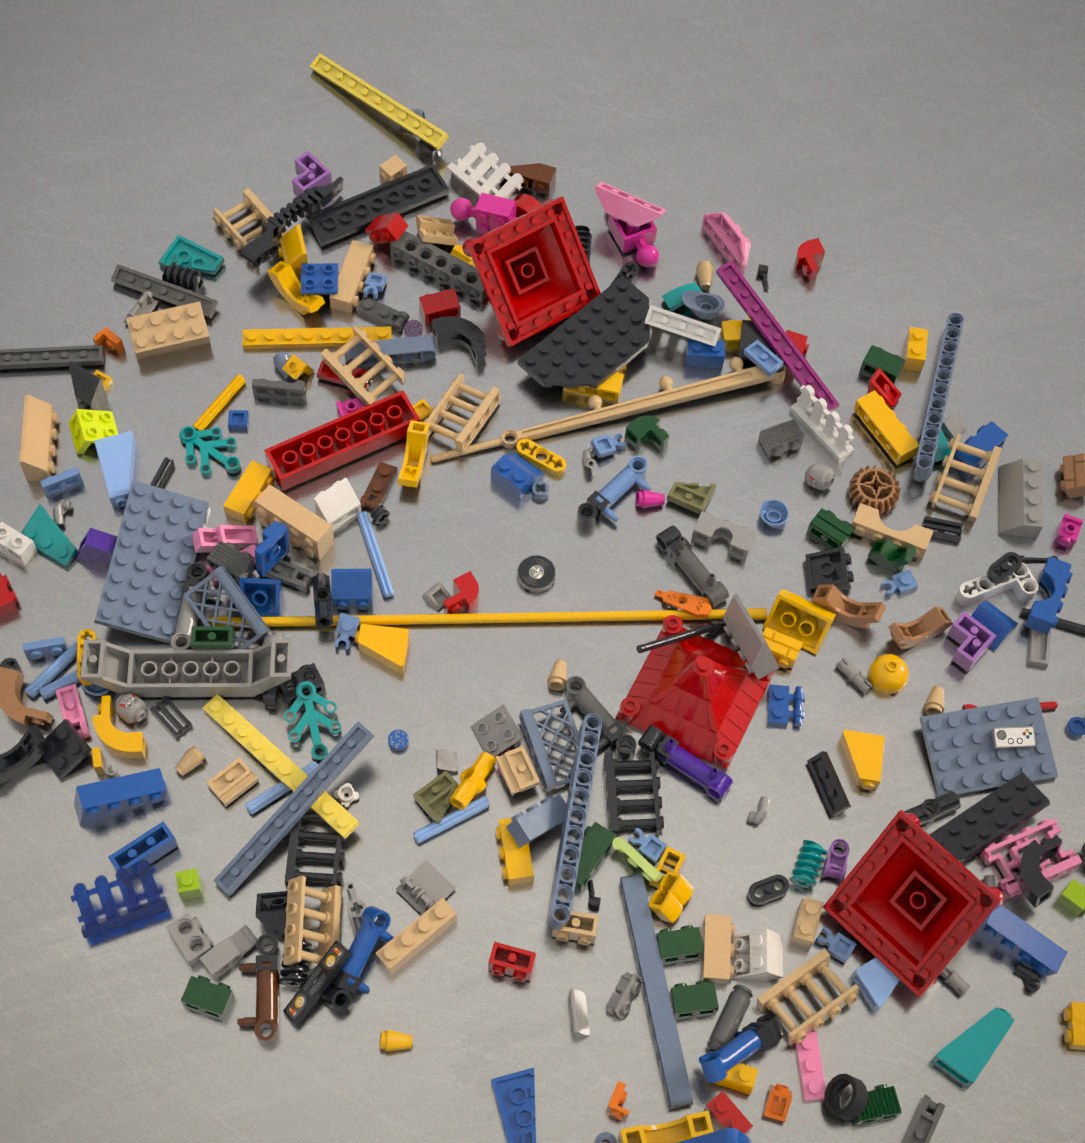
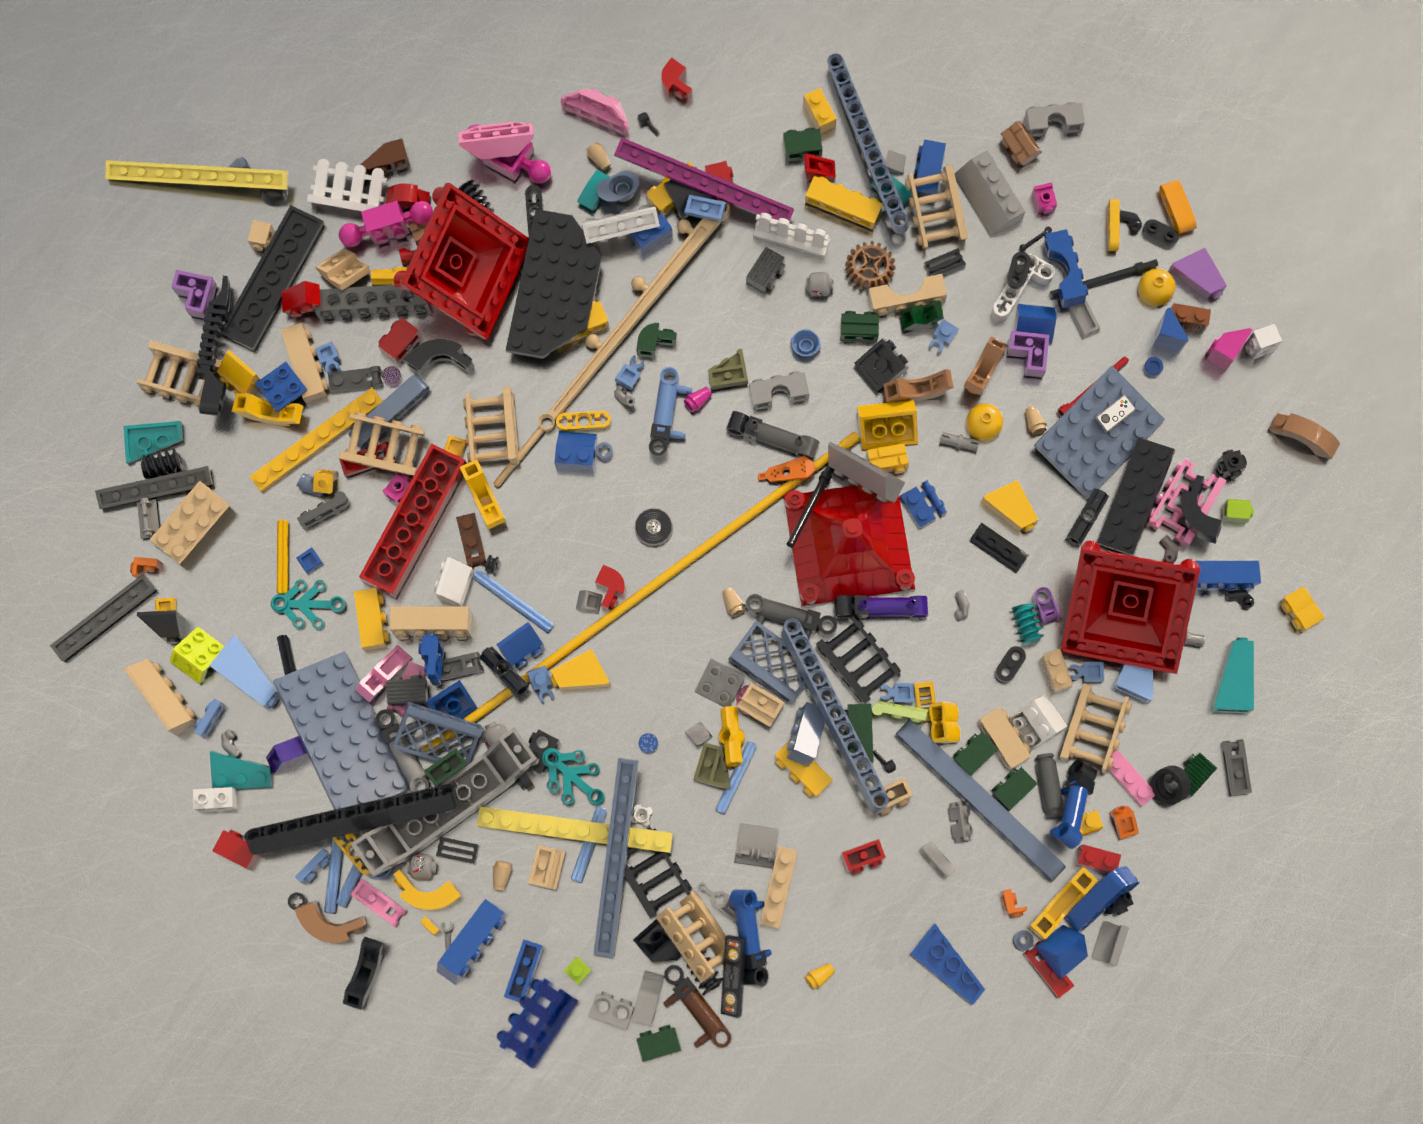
camera: 30 degrees left, 15 degrees up
black plate [42,719,92,778] -> none
none -> black beam [244,784,460,855]

